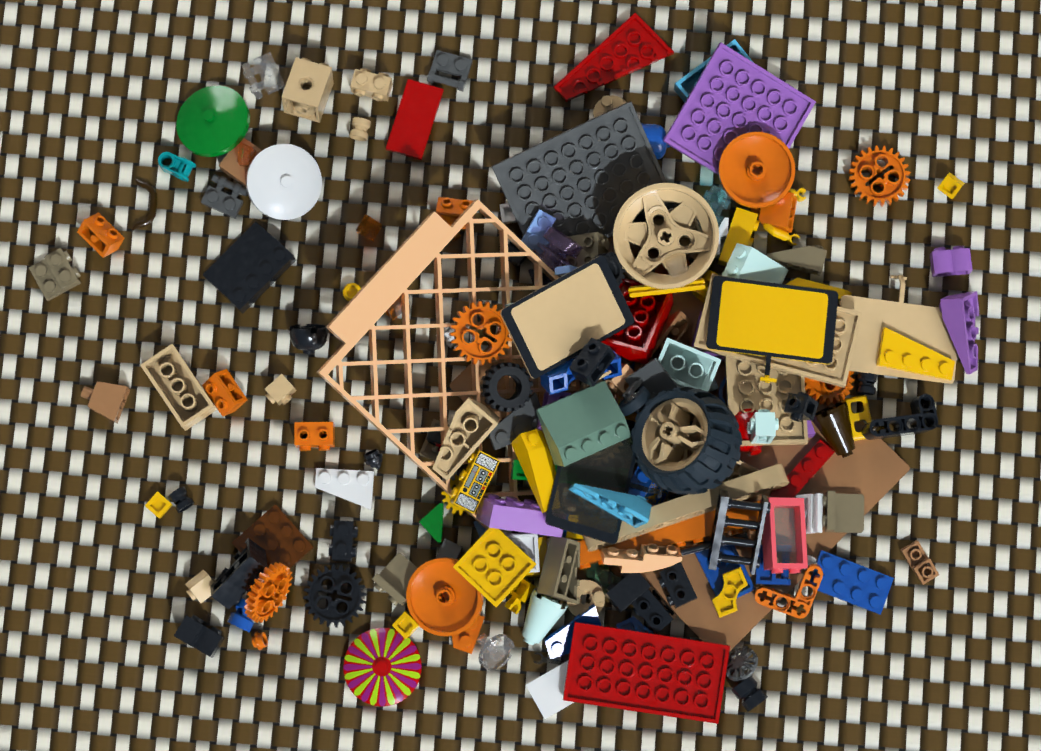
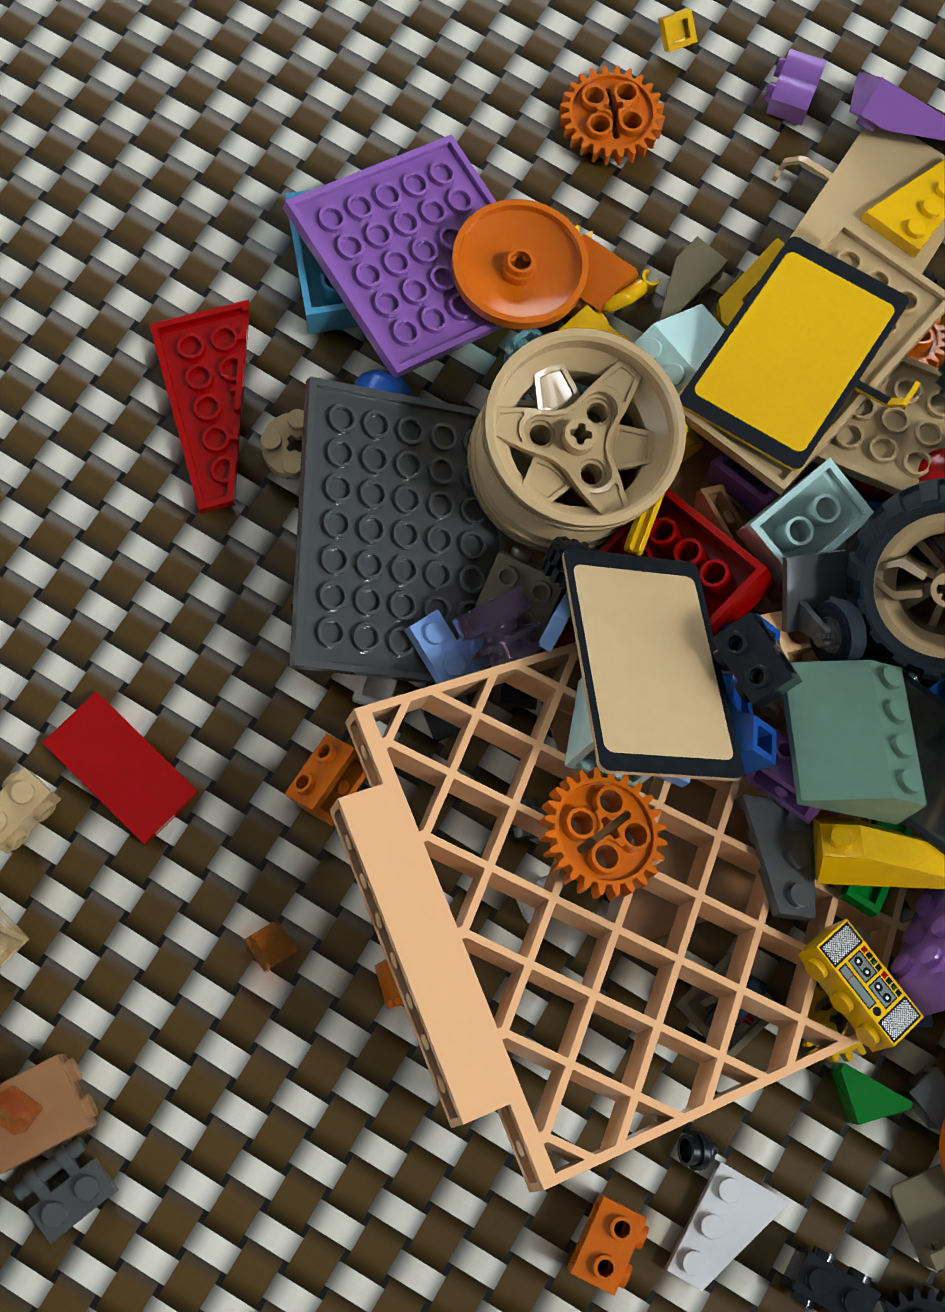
camera: 75 degrees left, 5 degrees down
black slope [202,222,296,314] -> none
white dish [246,144,322,220] -> none
tan brick [265,374,296,406] -> none
black cylinder [289,324,328,354] -> none
yellow plate [343,283,361,301] -> none
tan wheel [349,117,371,141] -> none
dark grey plate [427,50,473,92] -> none
tan wedge [432,397,500,481] -> none
black tyre [480,362,533,412] -> none

